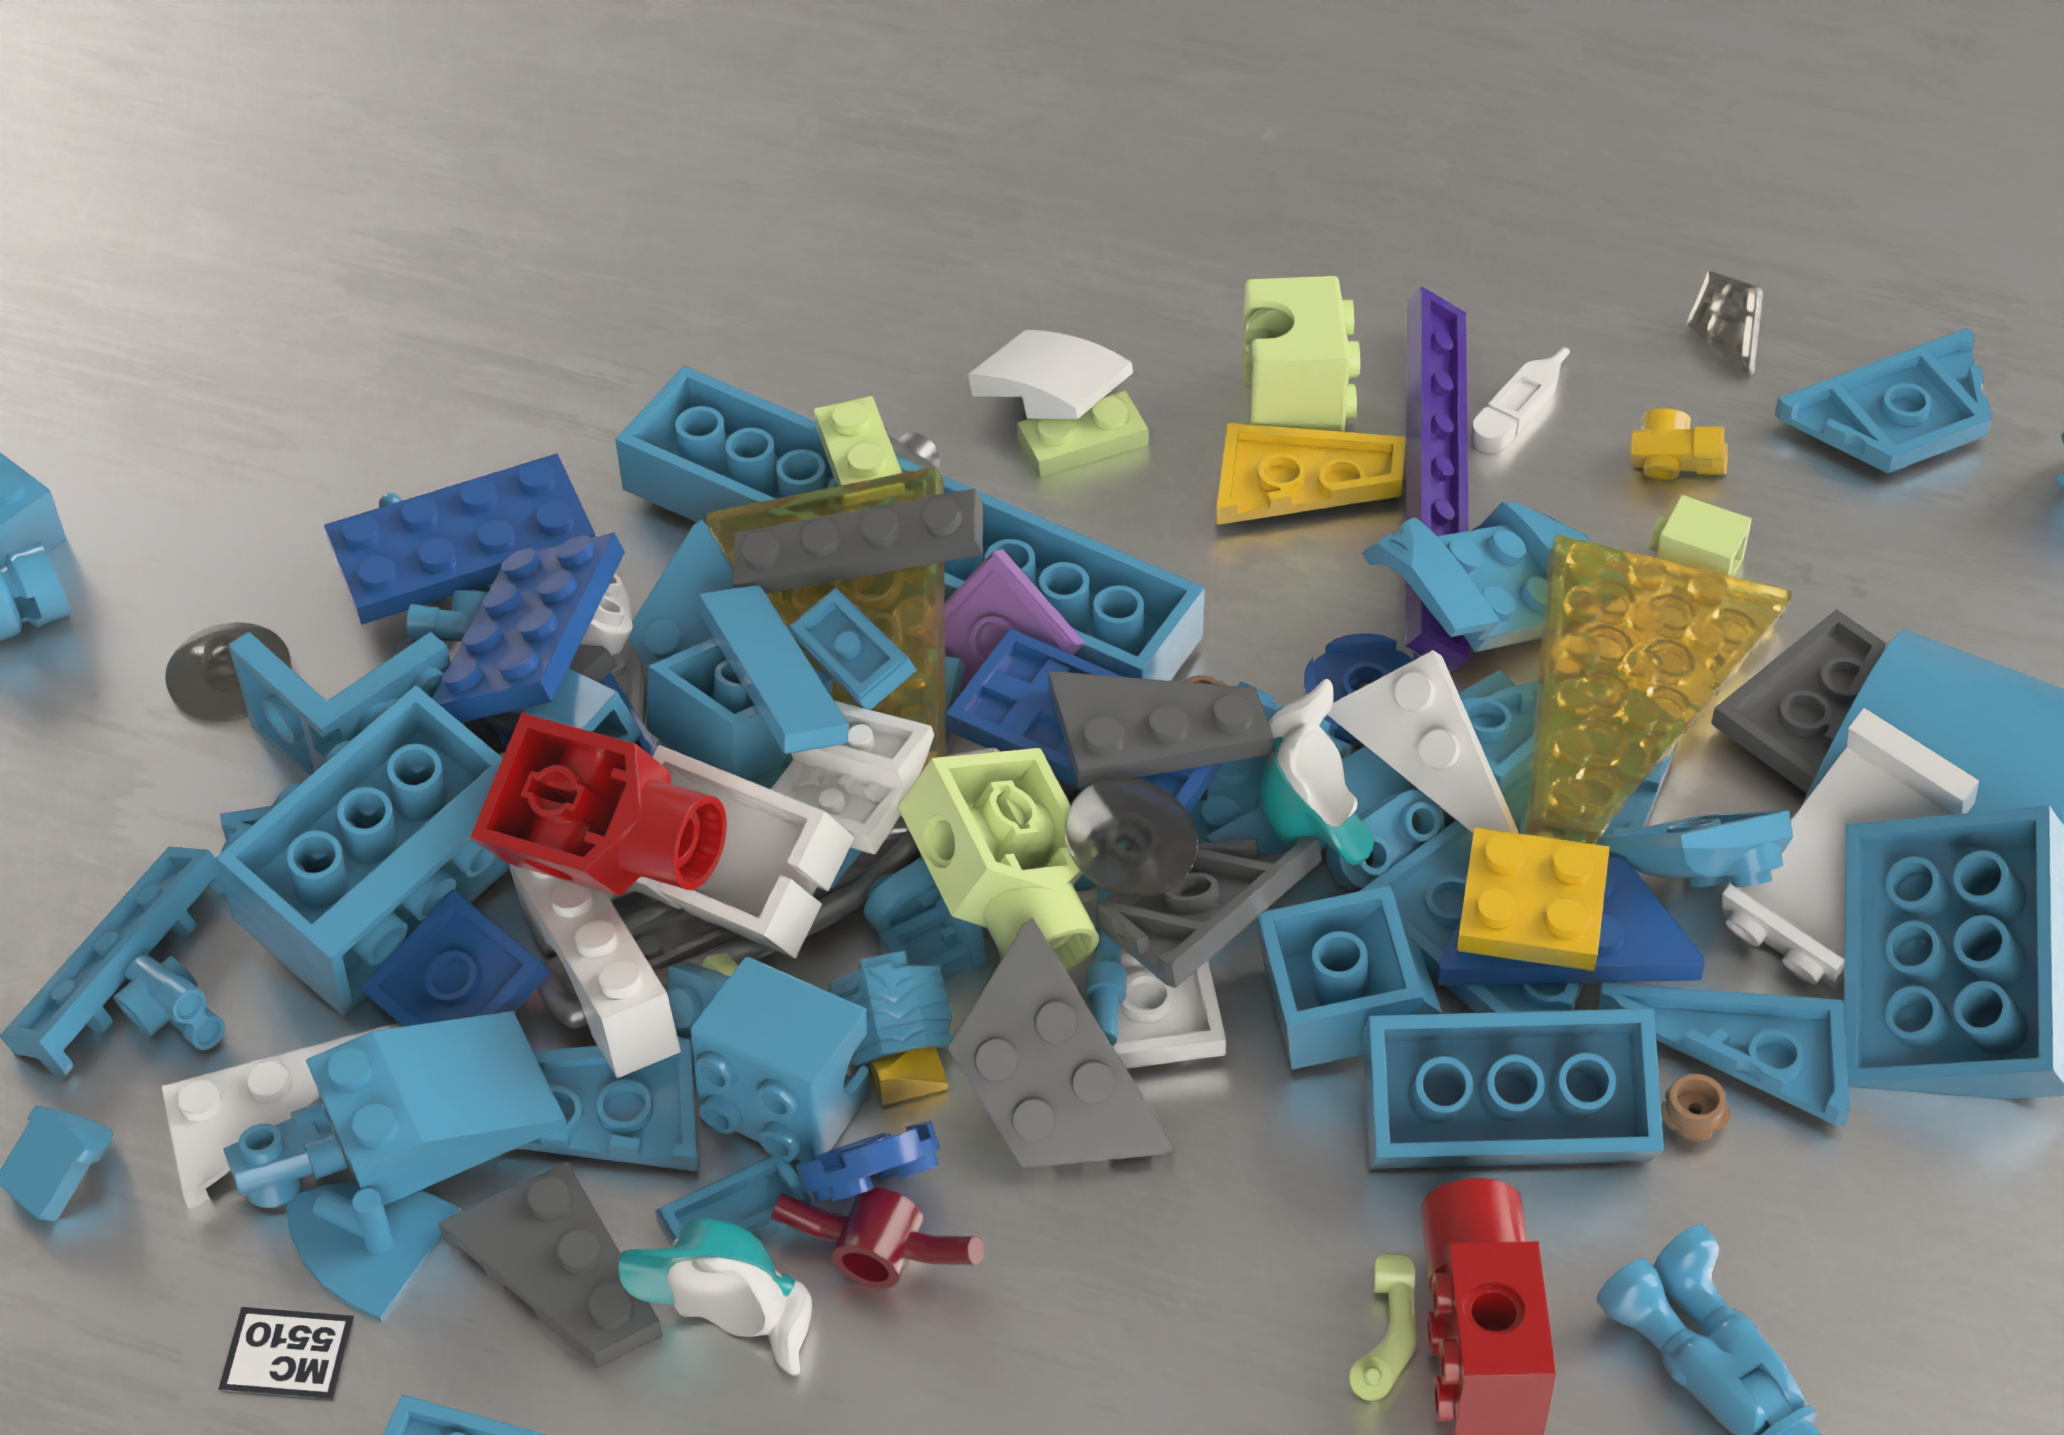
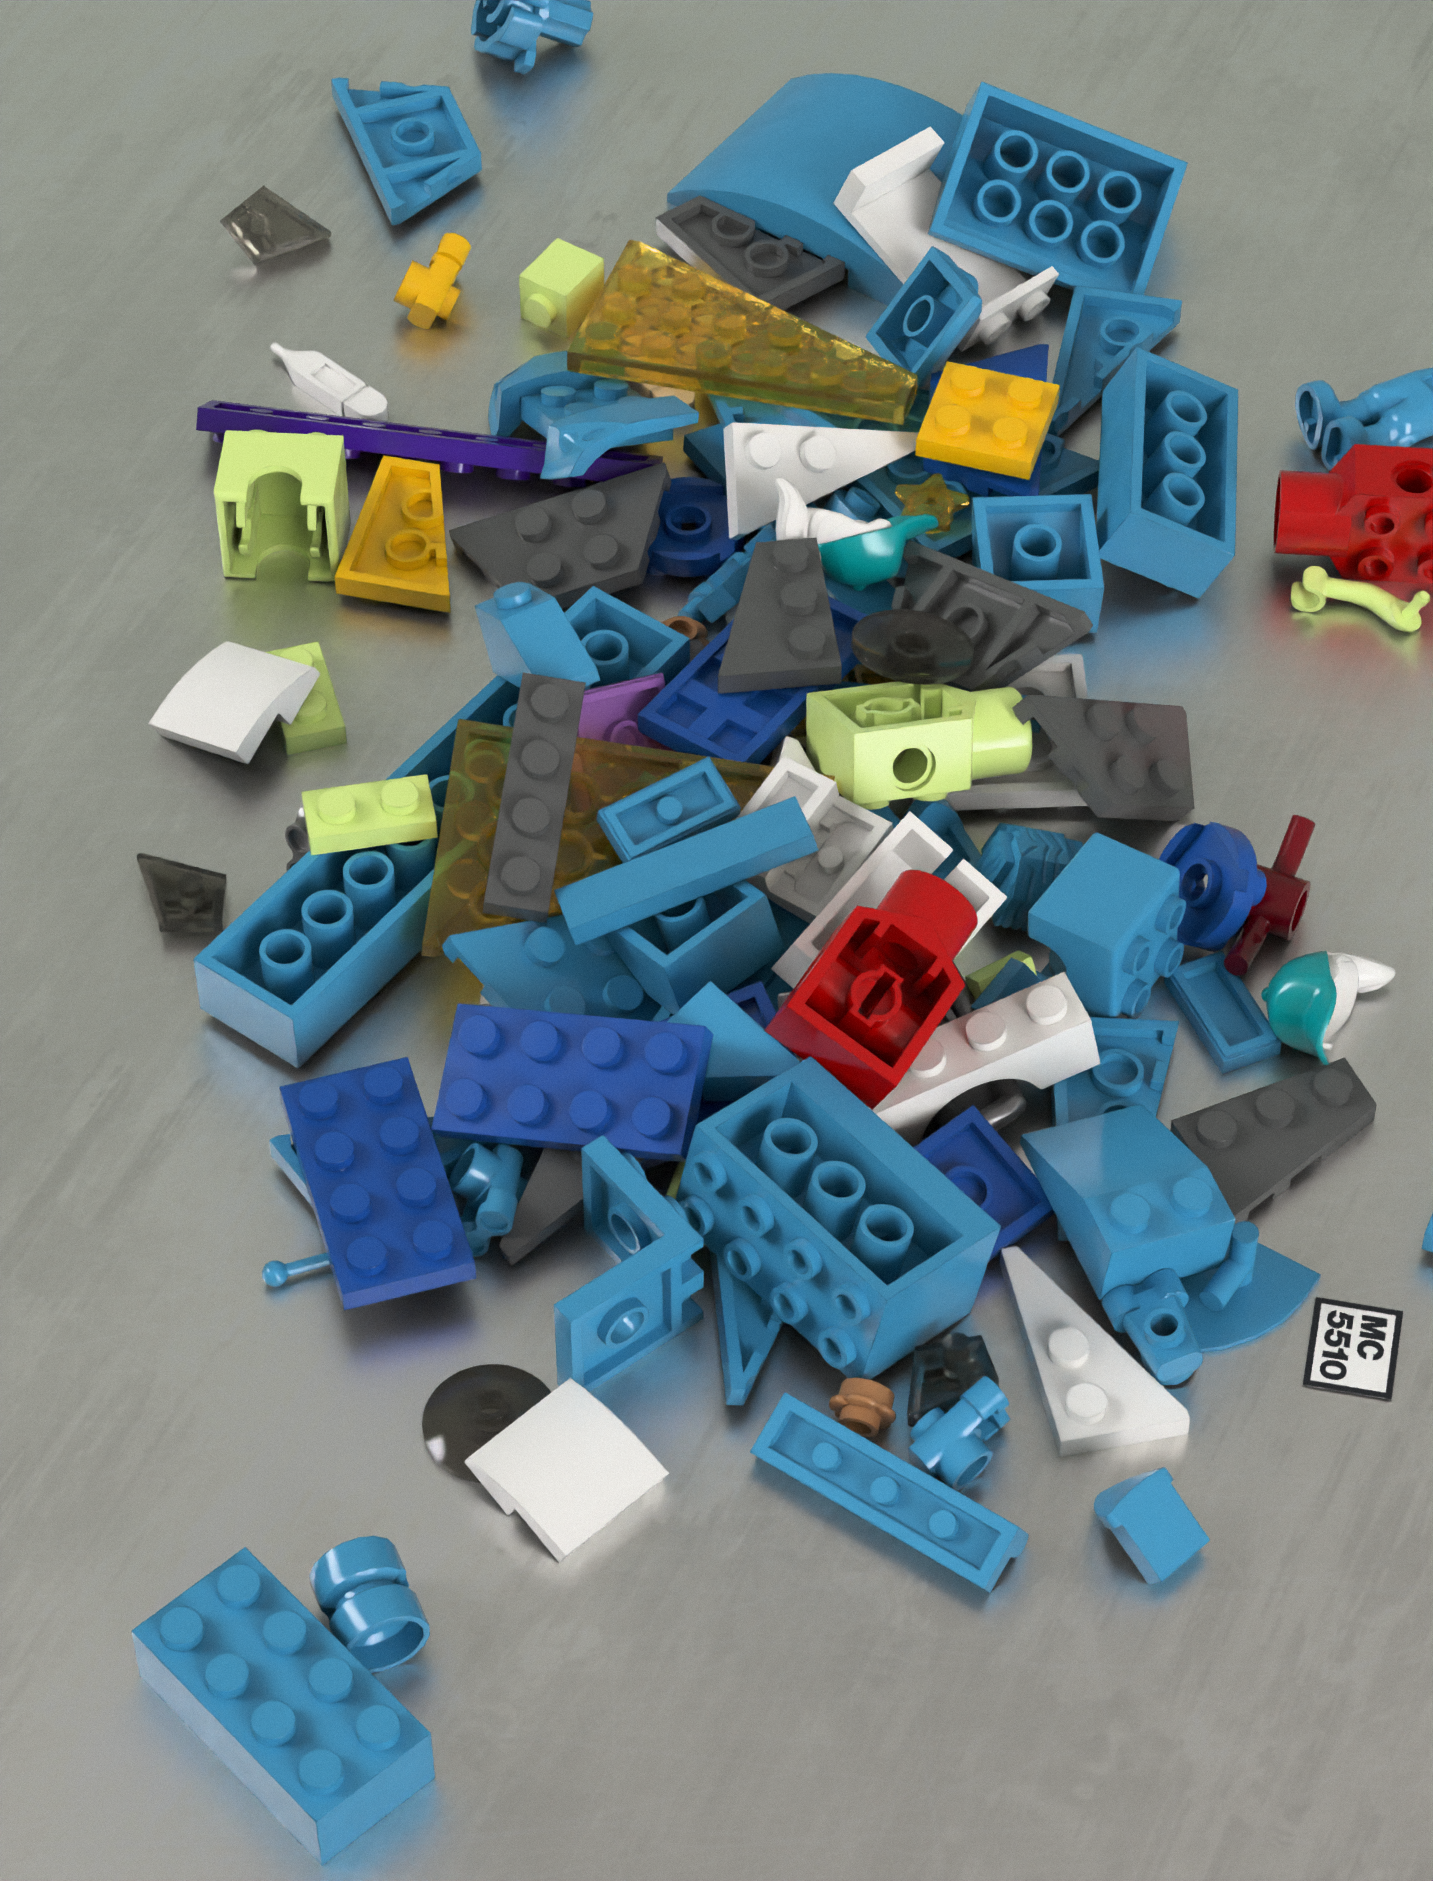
camera: 85 degrees left, 0 degrees up
none -> clear smoke piece [137,853,227,932]
none -> dark grey wing [449,462,672,608]
none -> white slope [464,1378,669,1563]
none -> dark azure slope [475,582,600,688]
none -> medium nougat plate [829,1378,896,1437]
none -> clear yellow plate [895,473,970,534]
none -> clear smoke piece [907,1332,999,1427]

